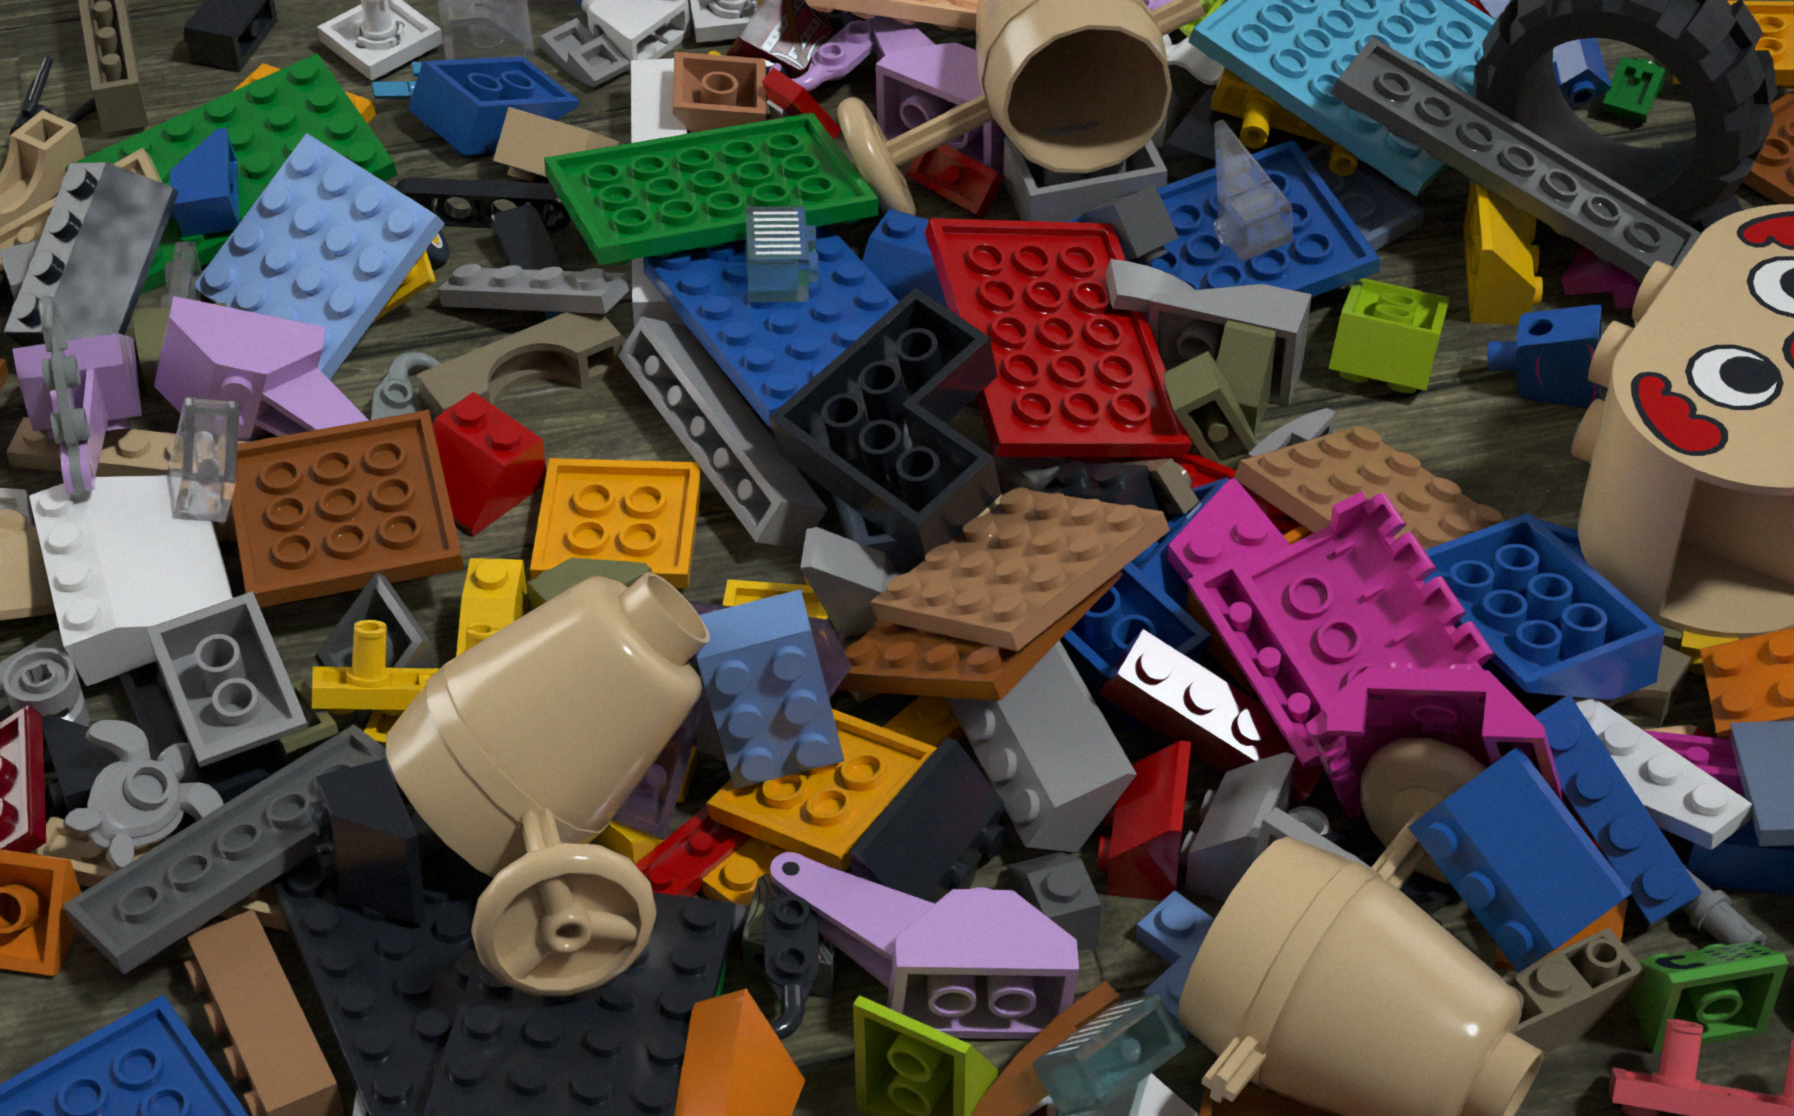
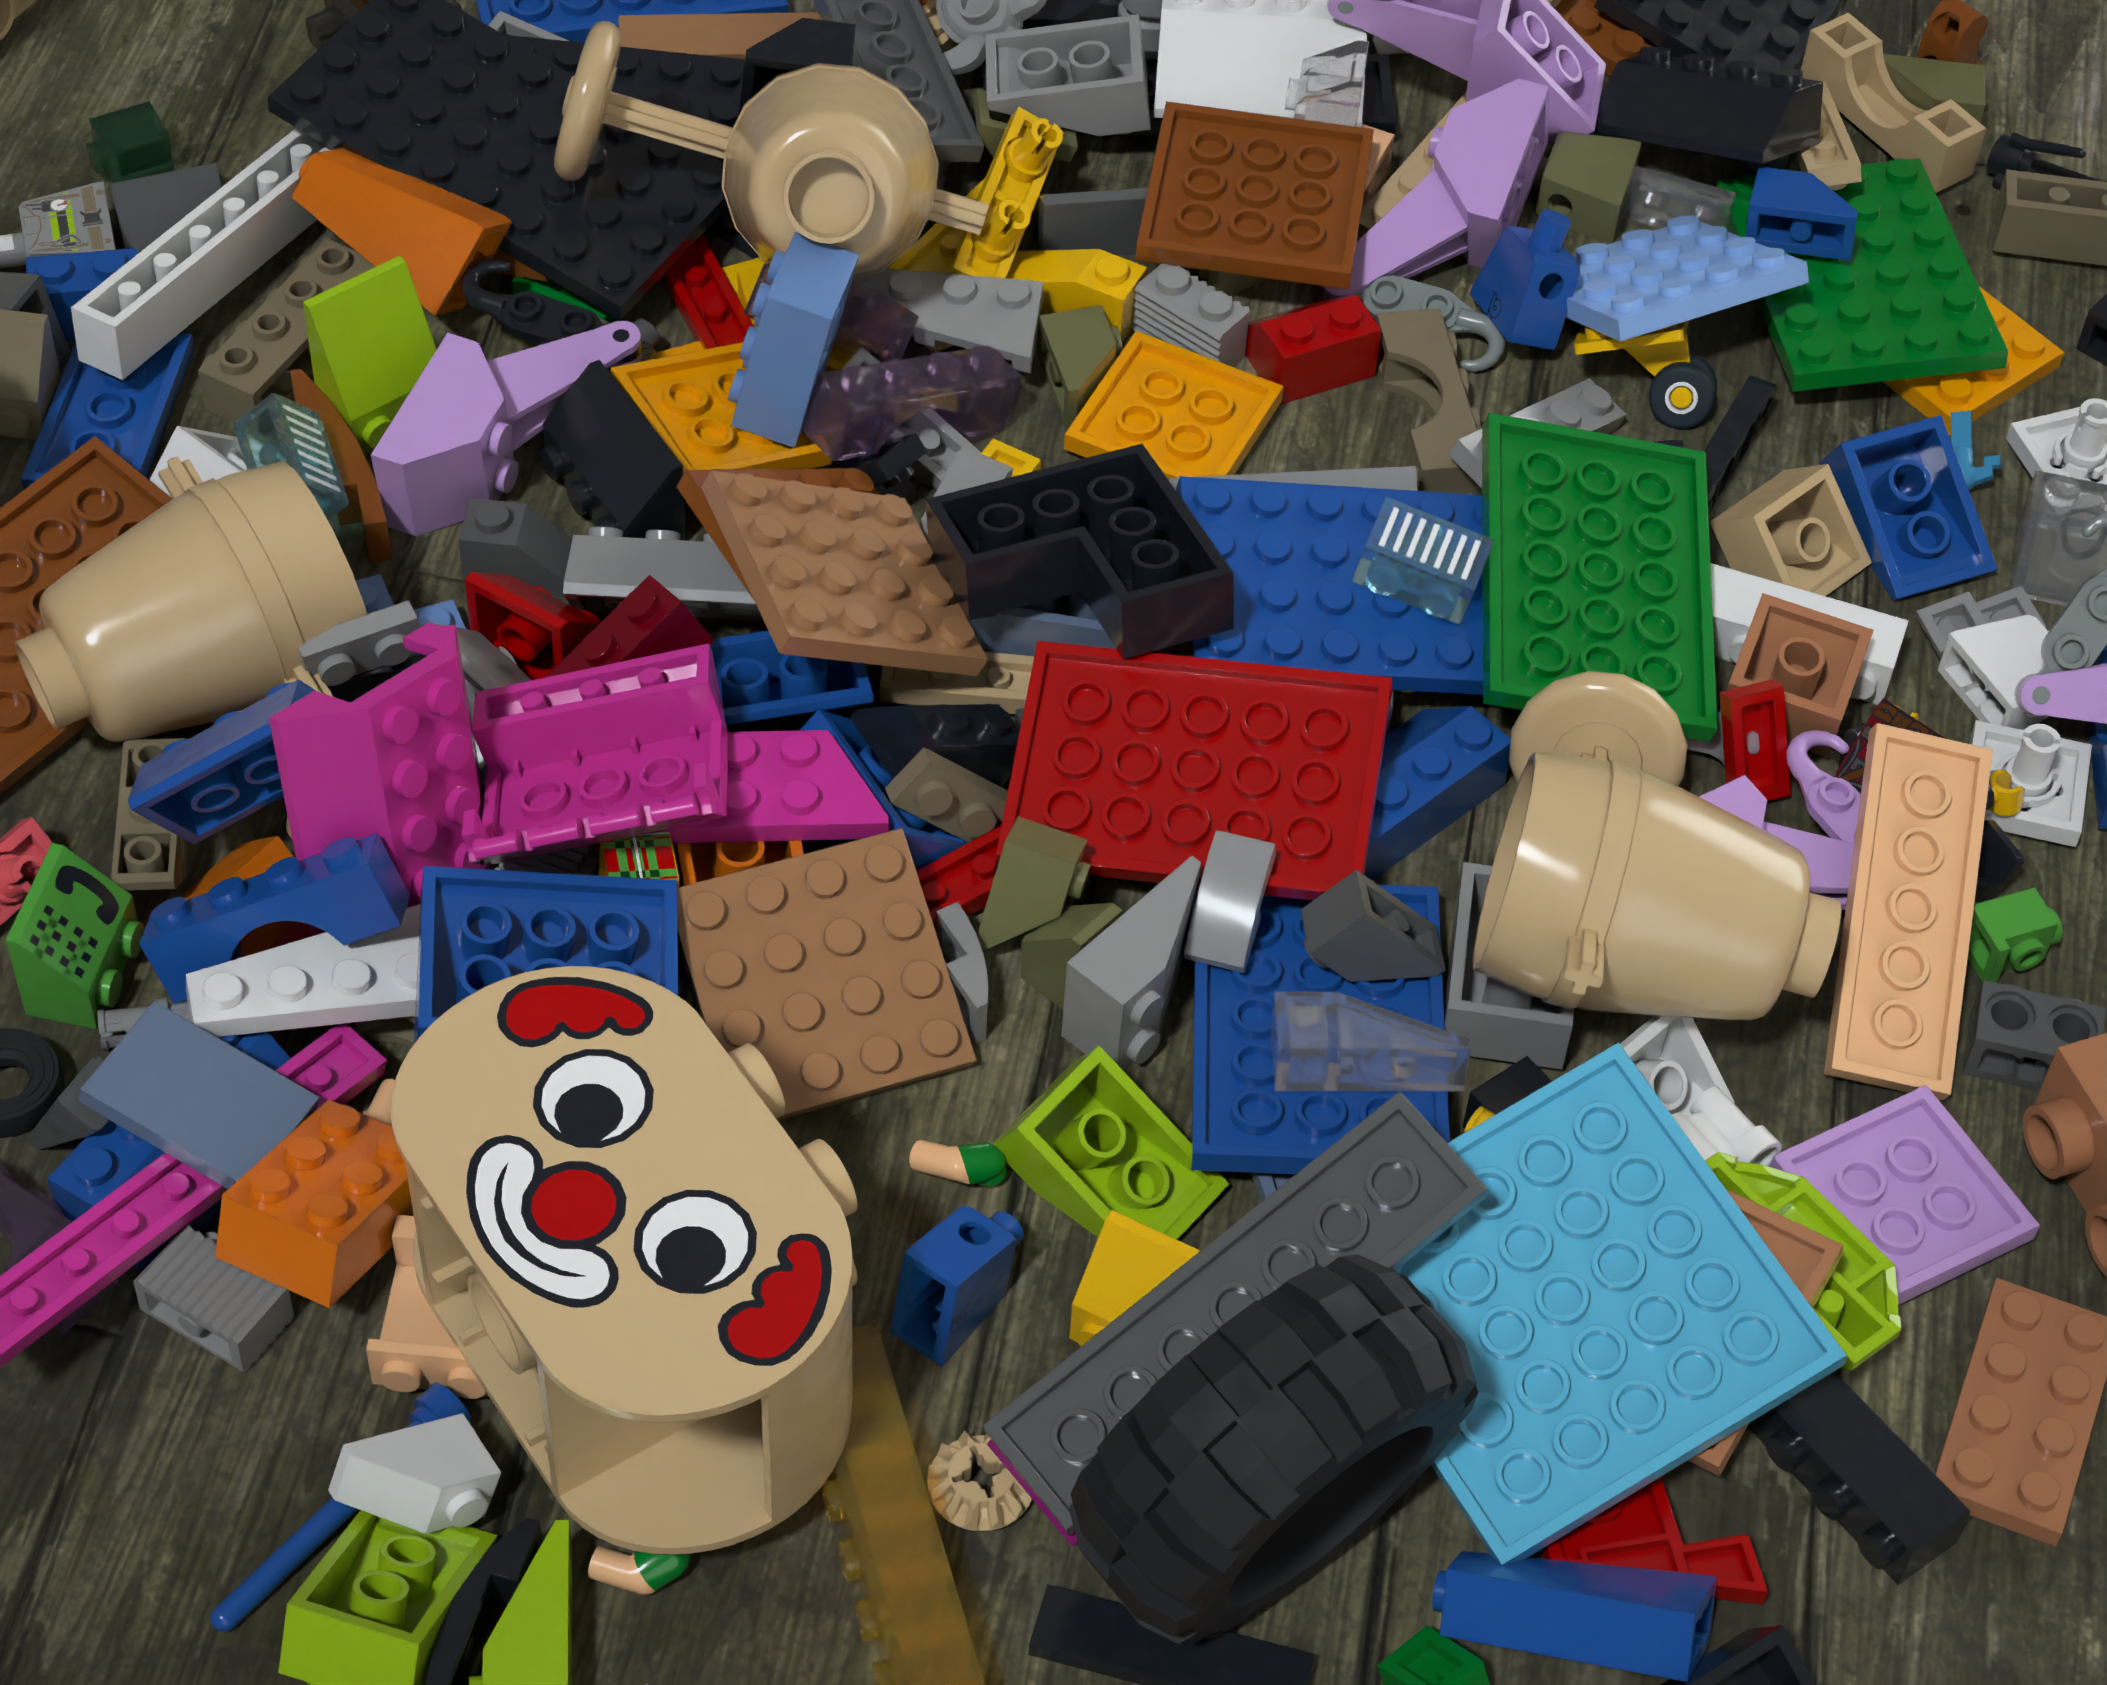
camera: 110 degrees right, 5 degrees up
none -> arm [909,1140,1008,1187]
none -> light grey brick [1131,264,1250,367]
none -> blue torso [1469,209,1580,350]

